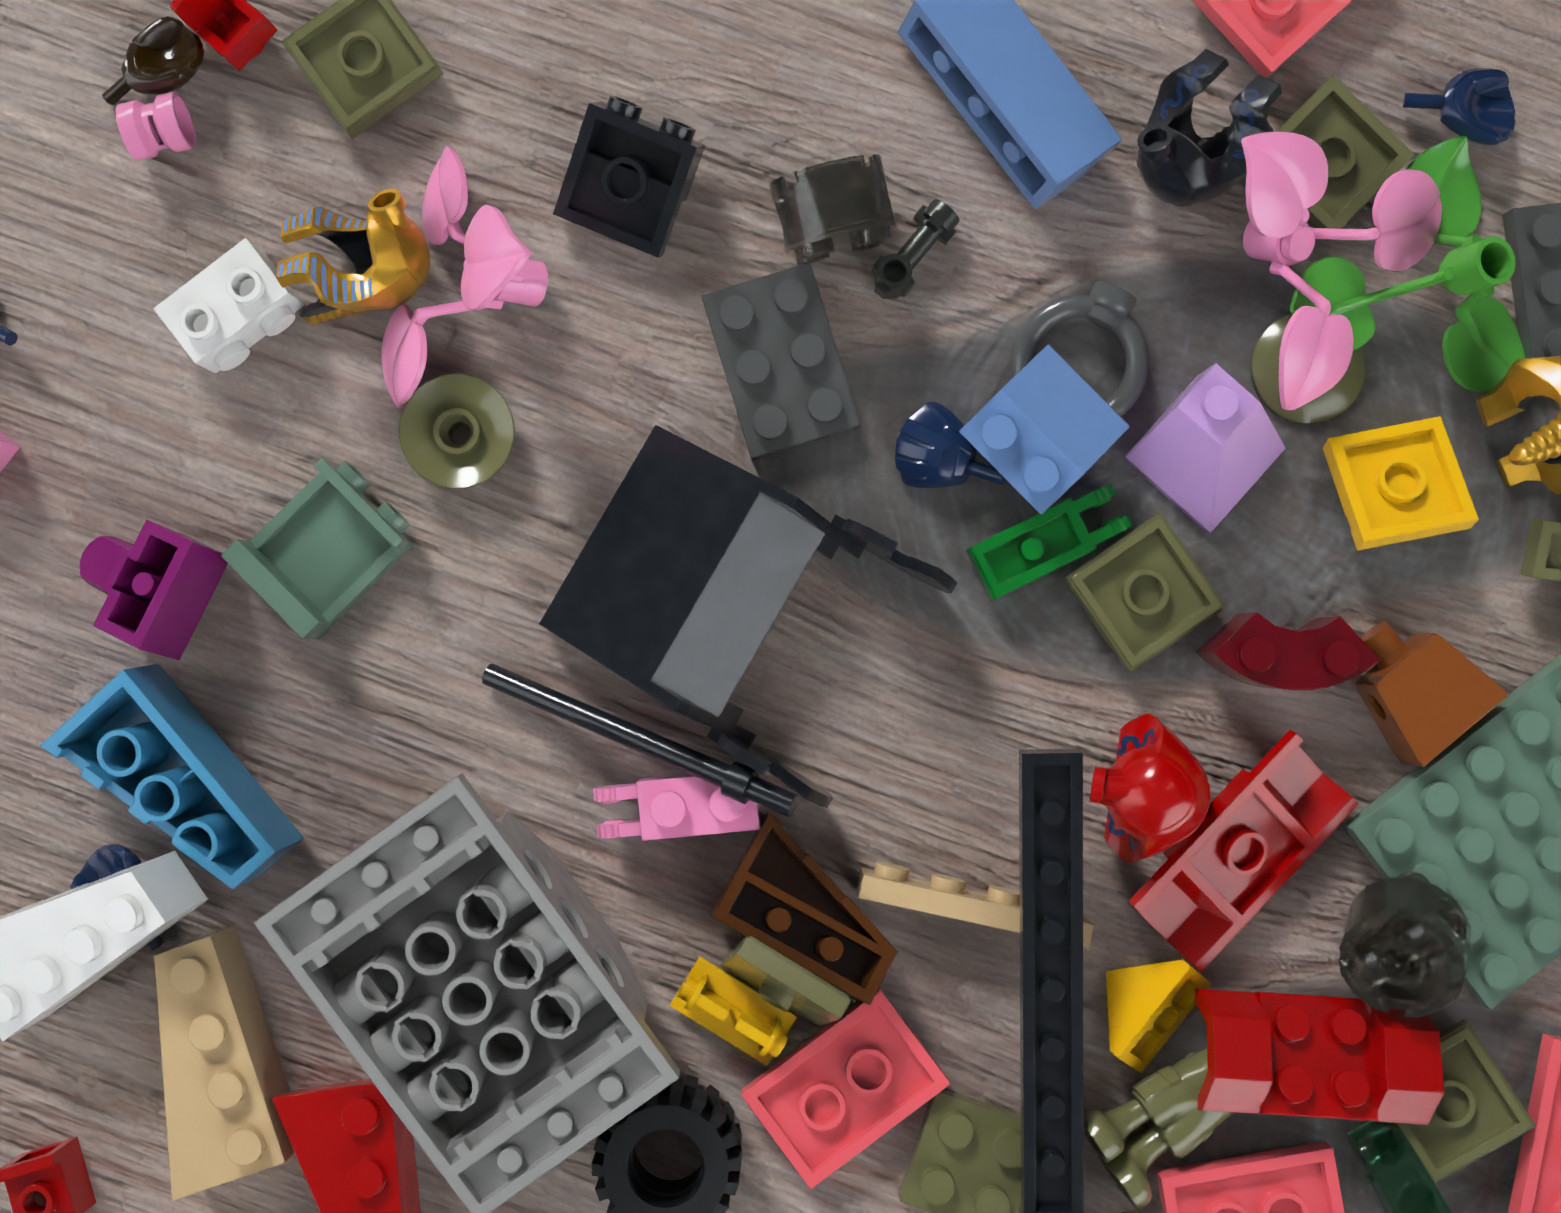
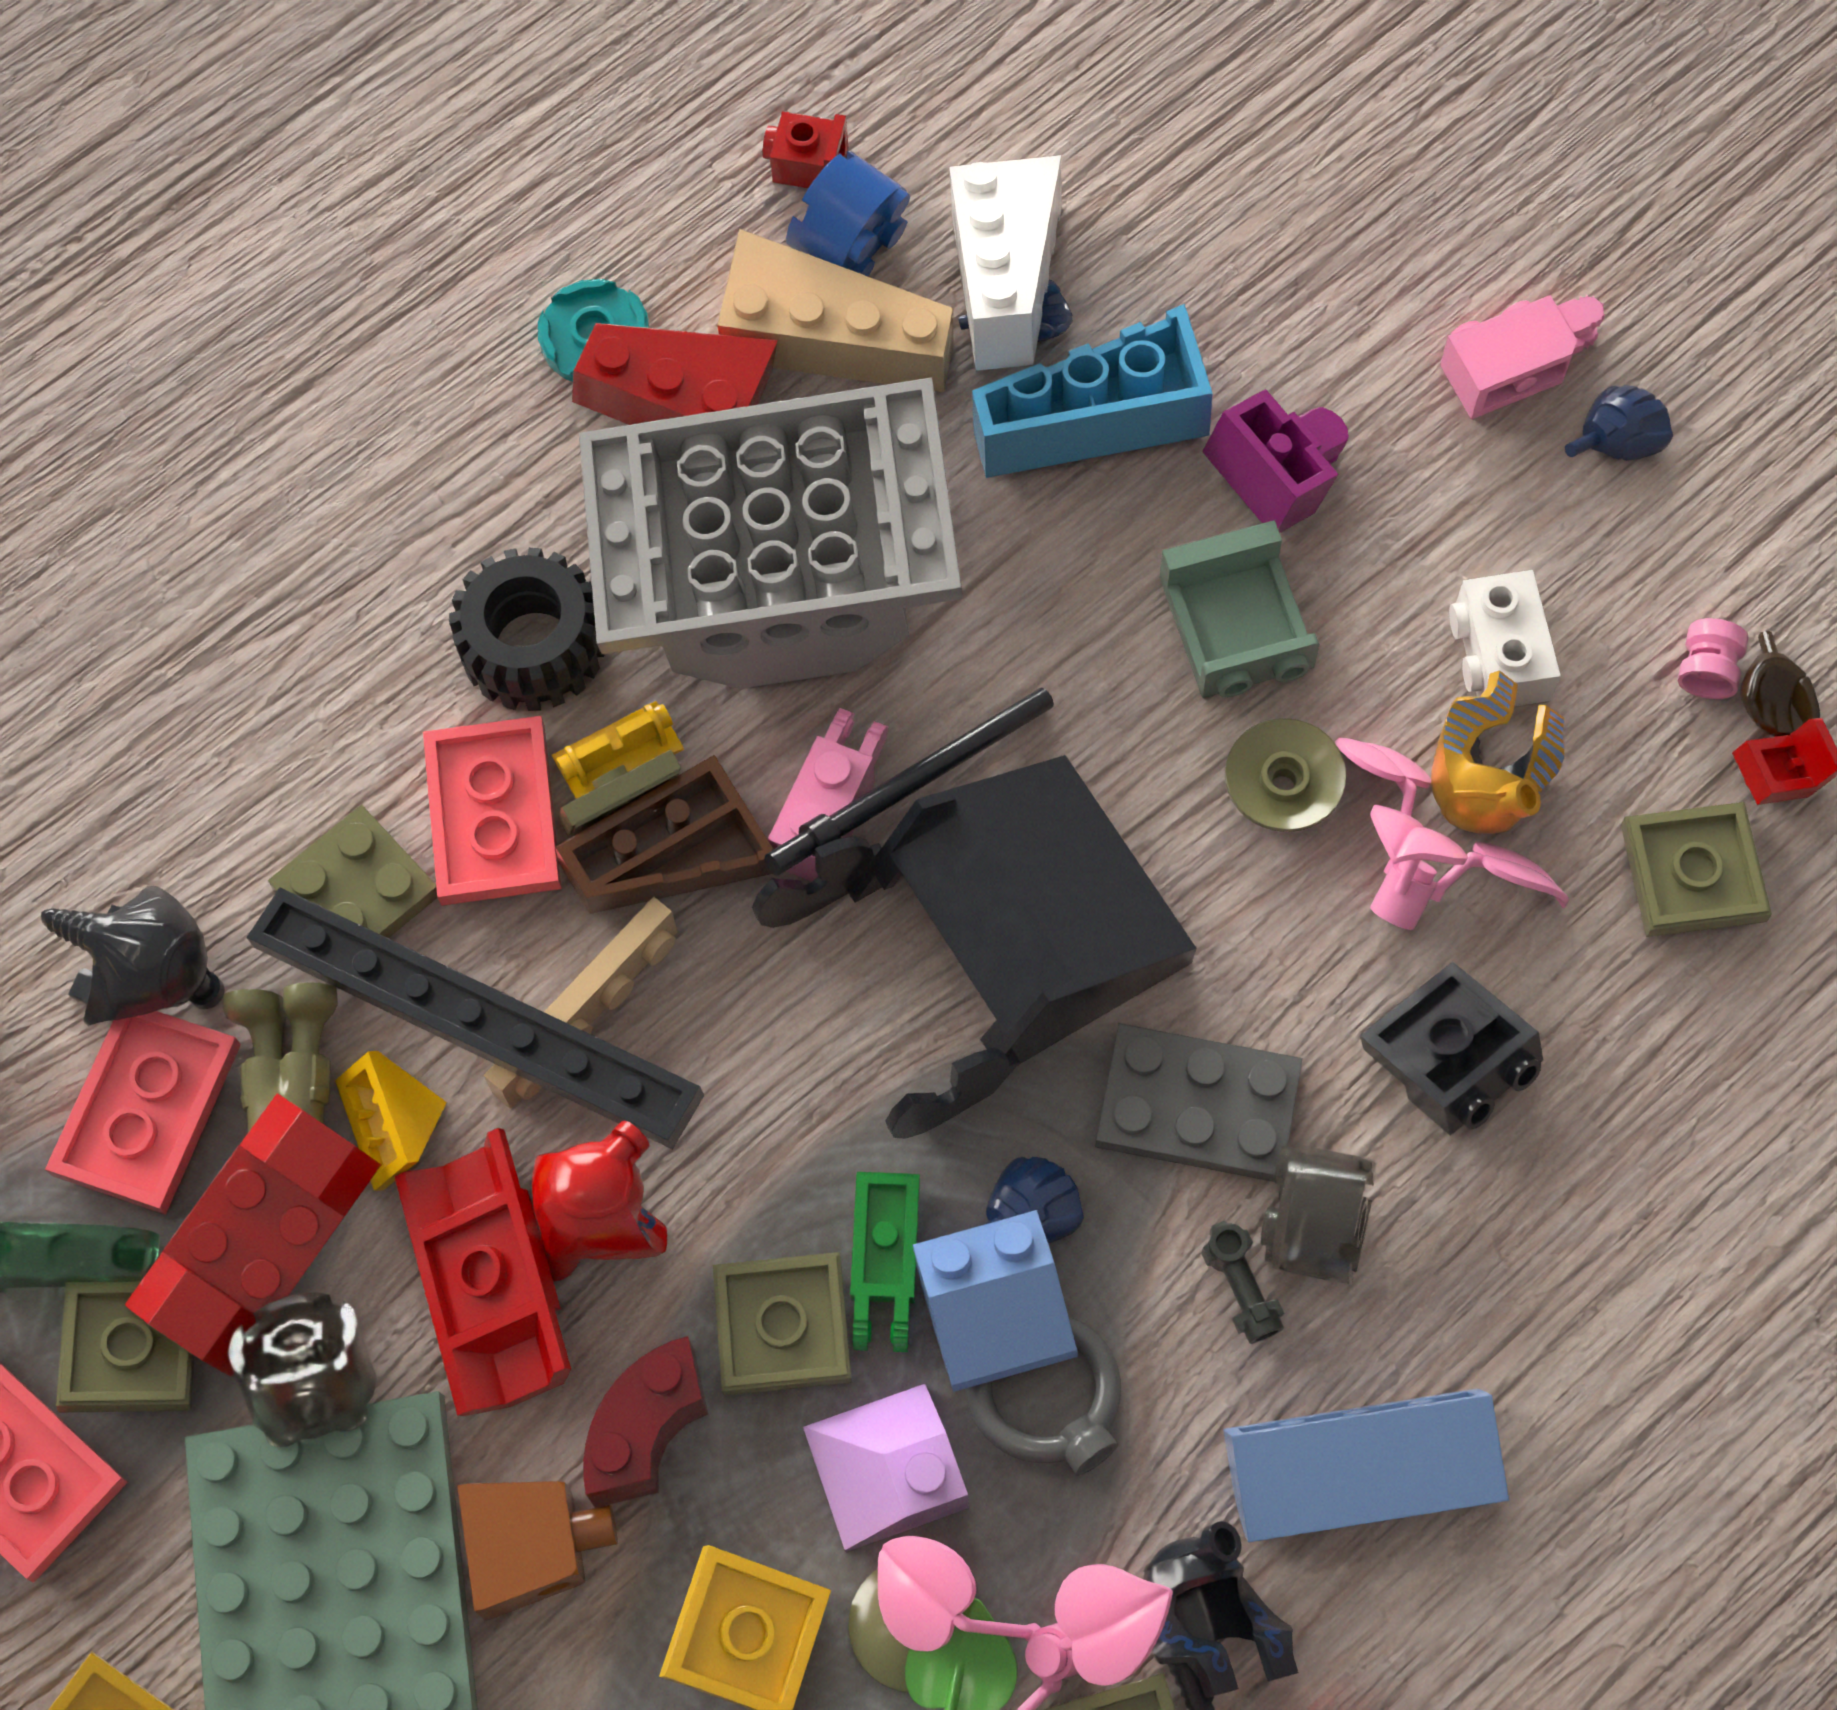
camera: 120 degrees right, 20 degrees down
none -> blue brick [786,151,911,277]

